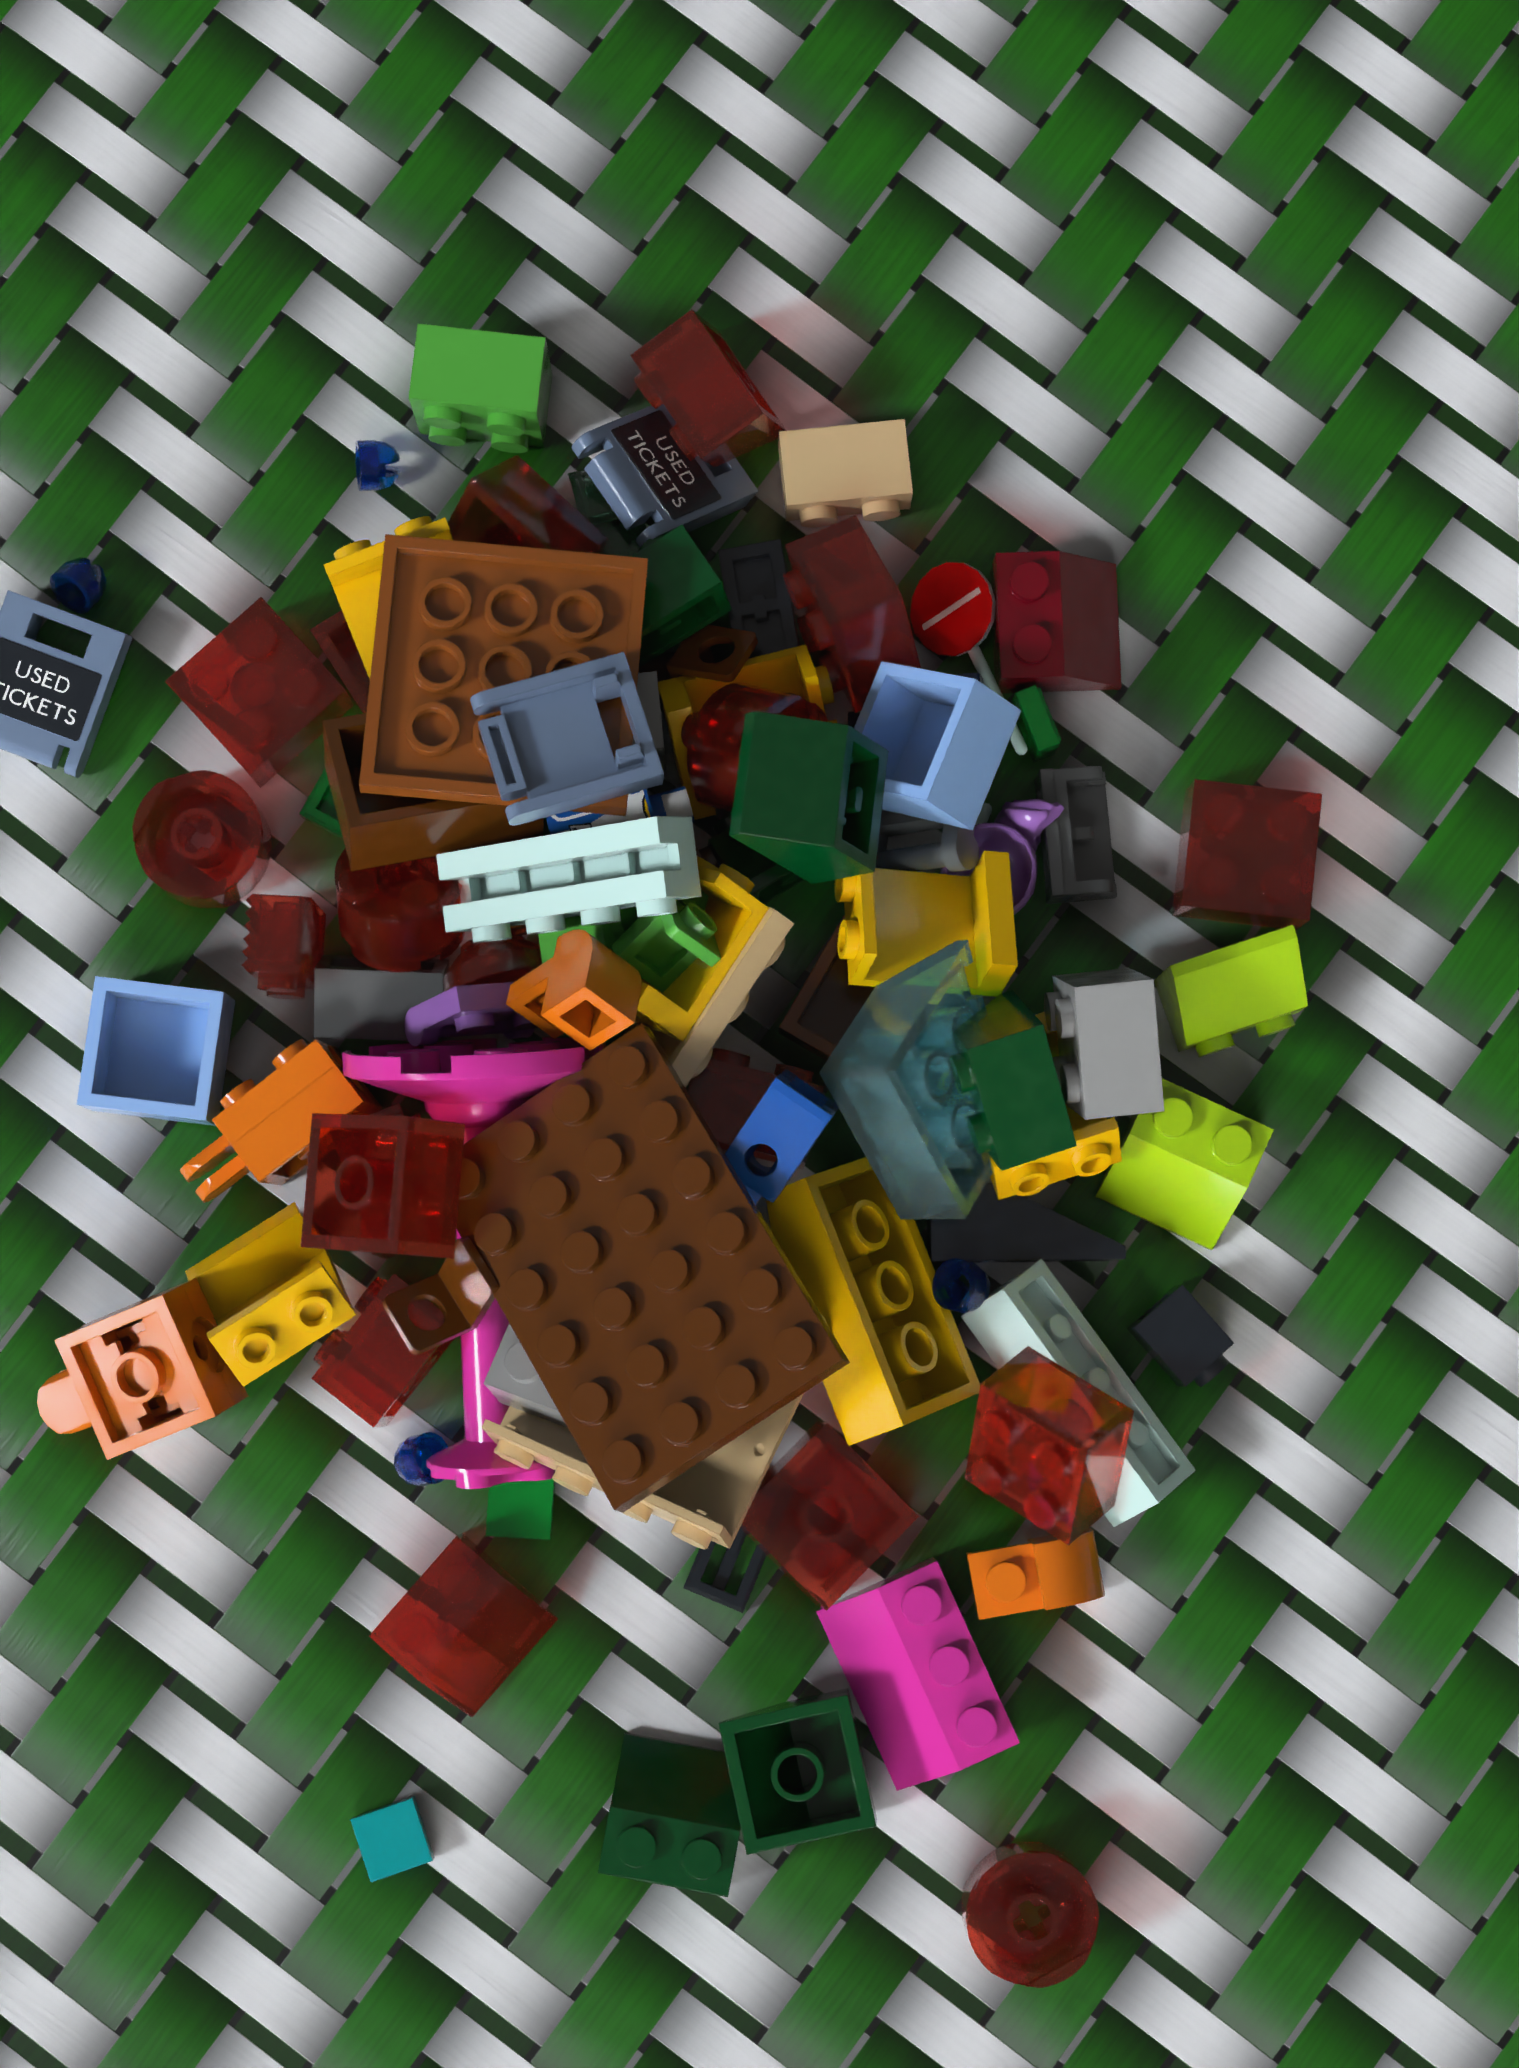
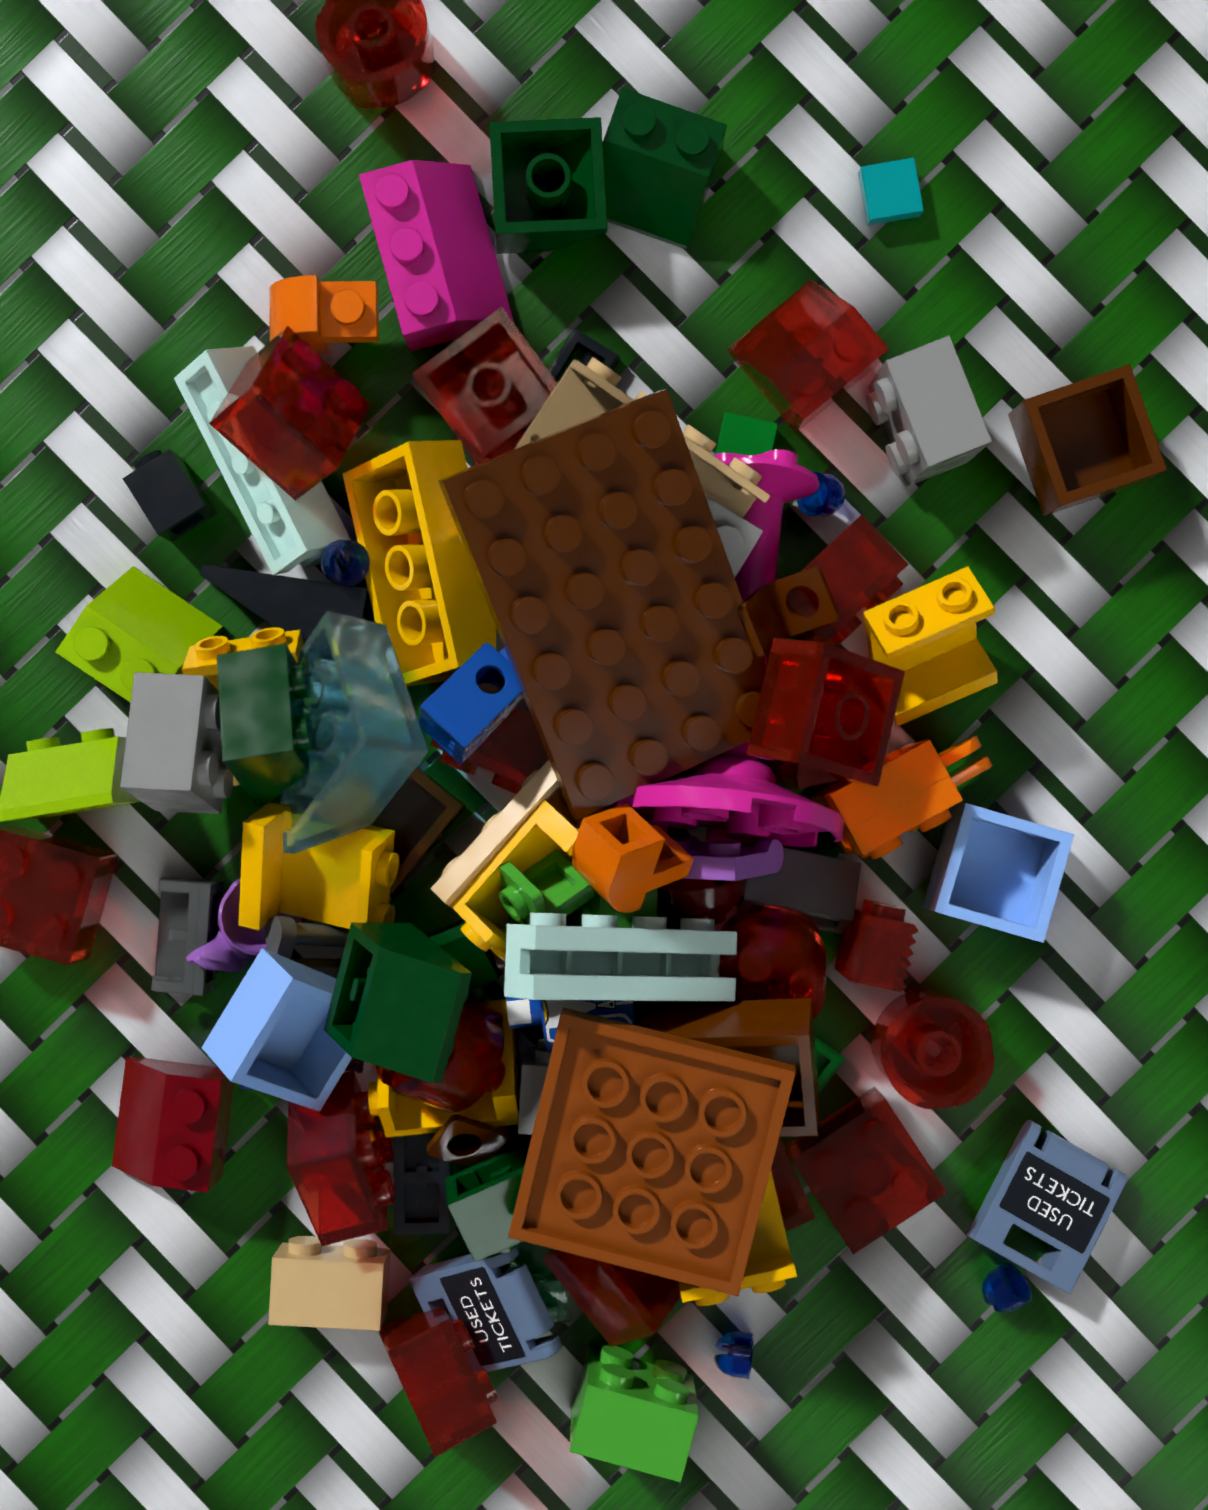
camera: 170 degrees left, 5 degrees up
orange brick [37,1278,248,1460] -> none
sand blue container [470,652,664,826] -> none
red piece [910,562,1028,755] -> none
green tile [1011,685,1061,763] -> none
none -> light grey piece [866,335,992,486]
none -> reddish brown piece [1008,364,1167,517]

